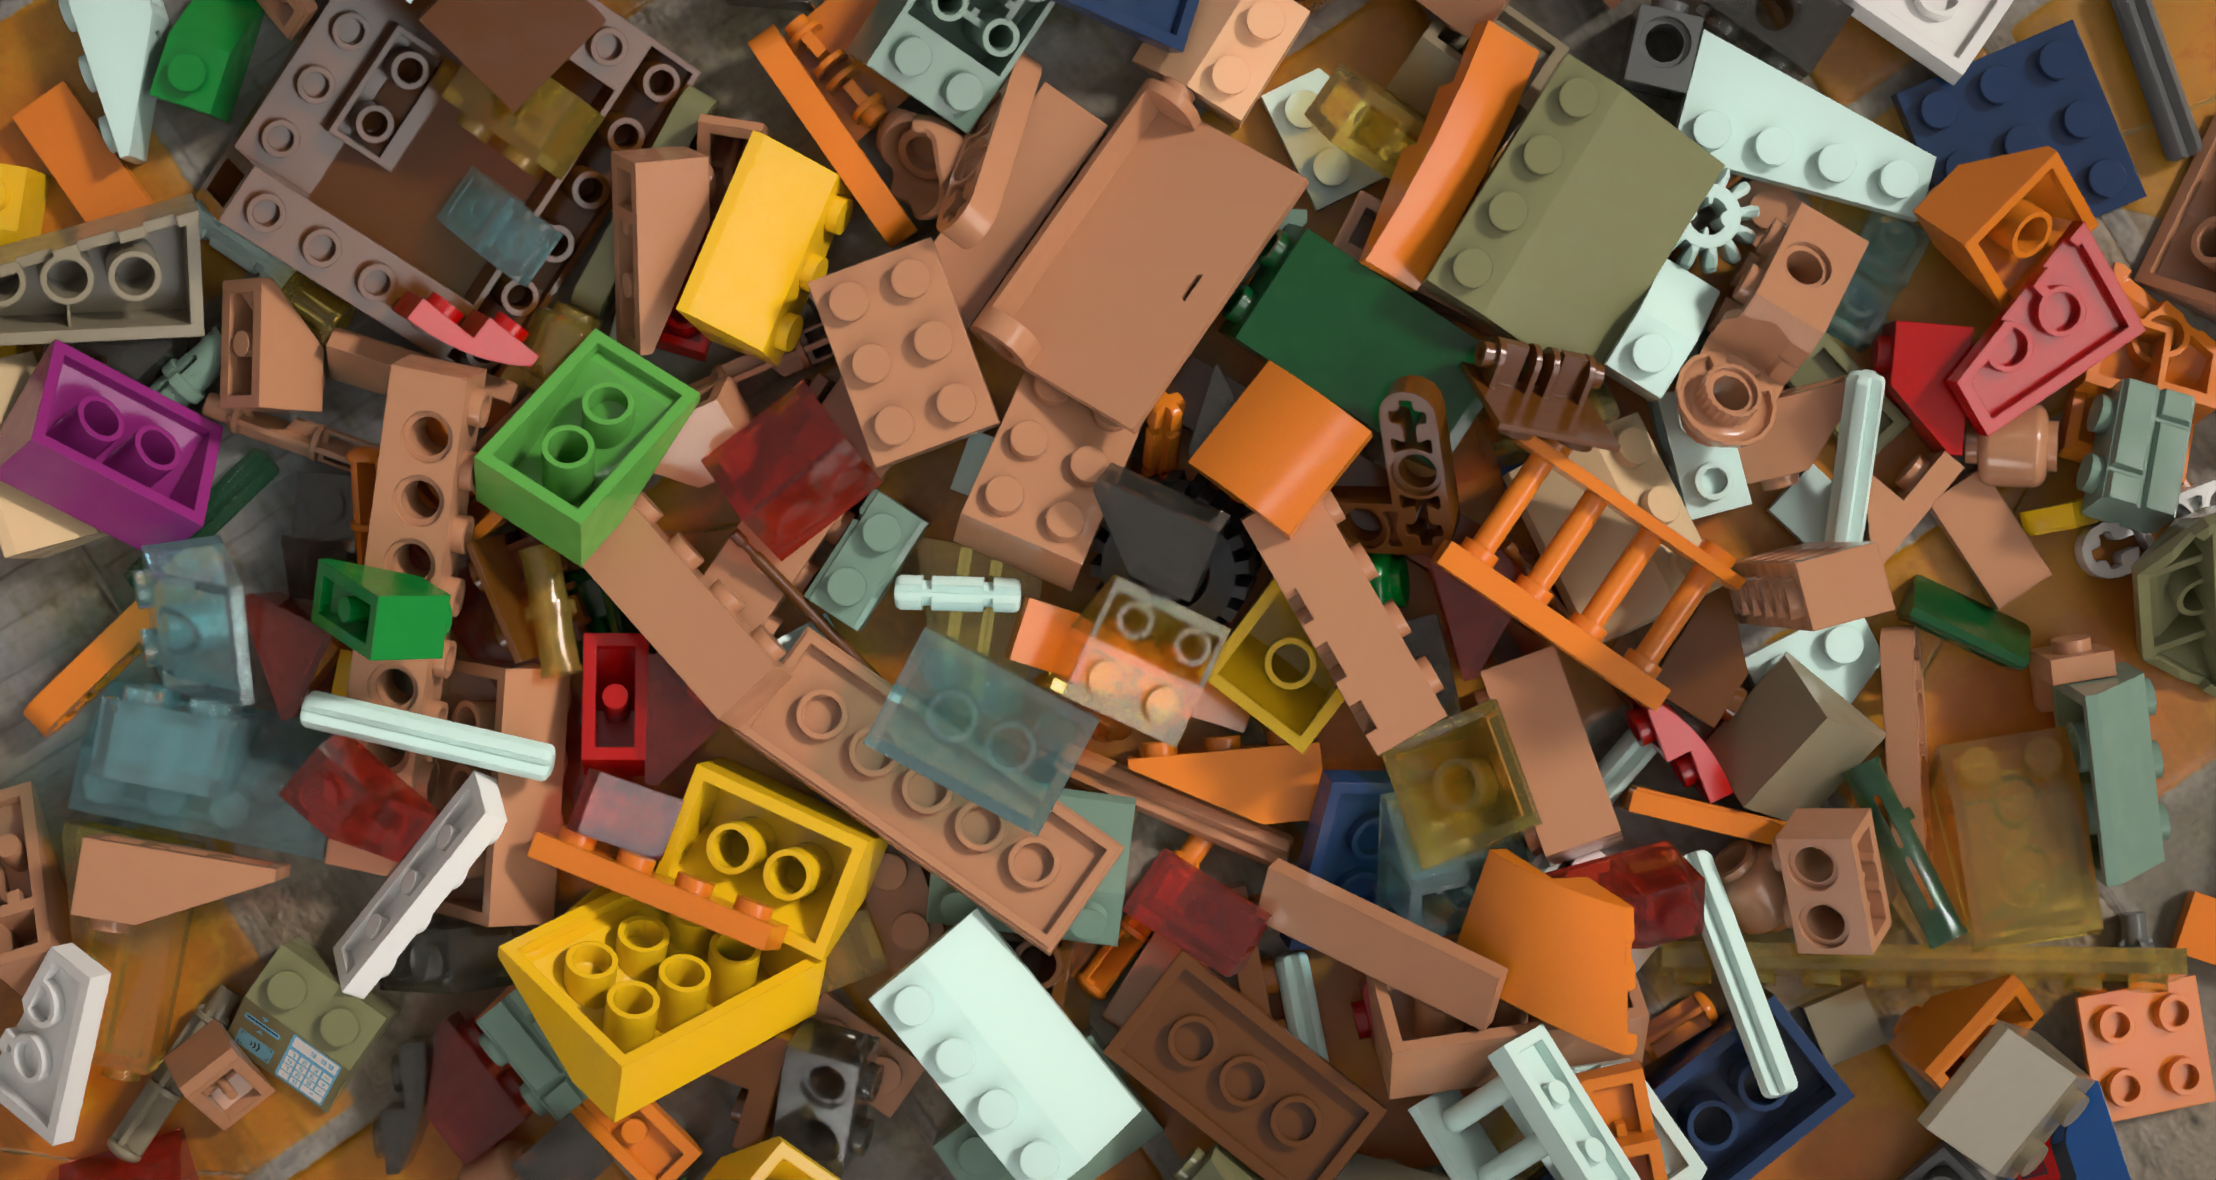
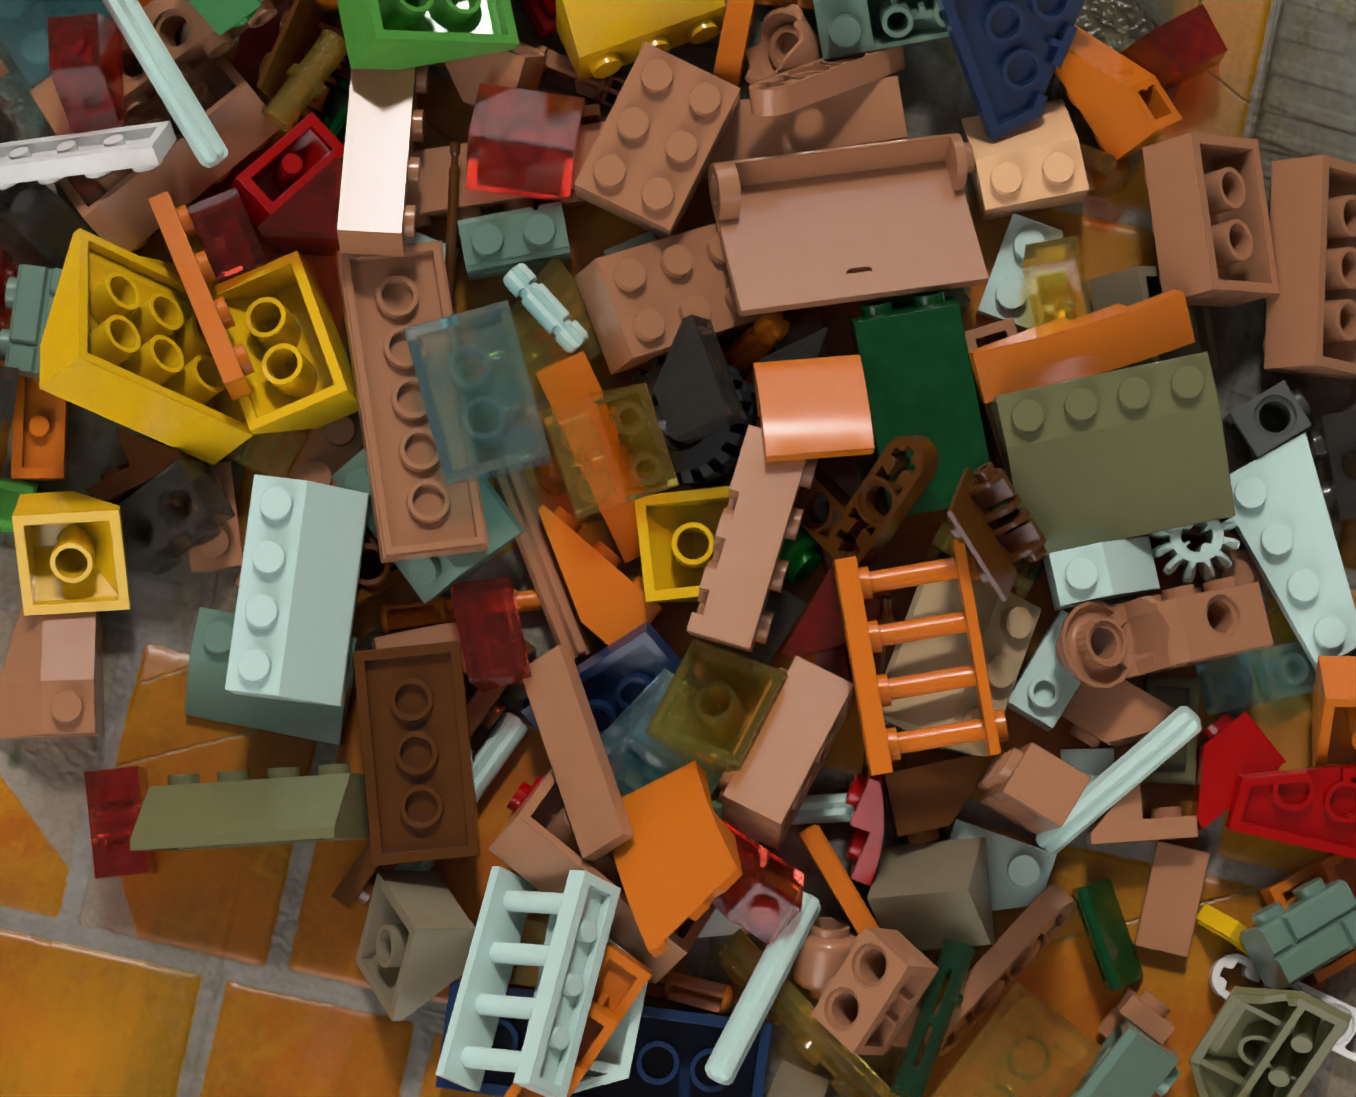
camera: 55 degrees right, 5 degrees down
nougat head [1965,404,2059,488] -> none

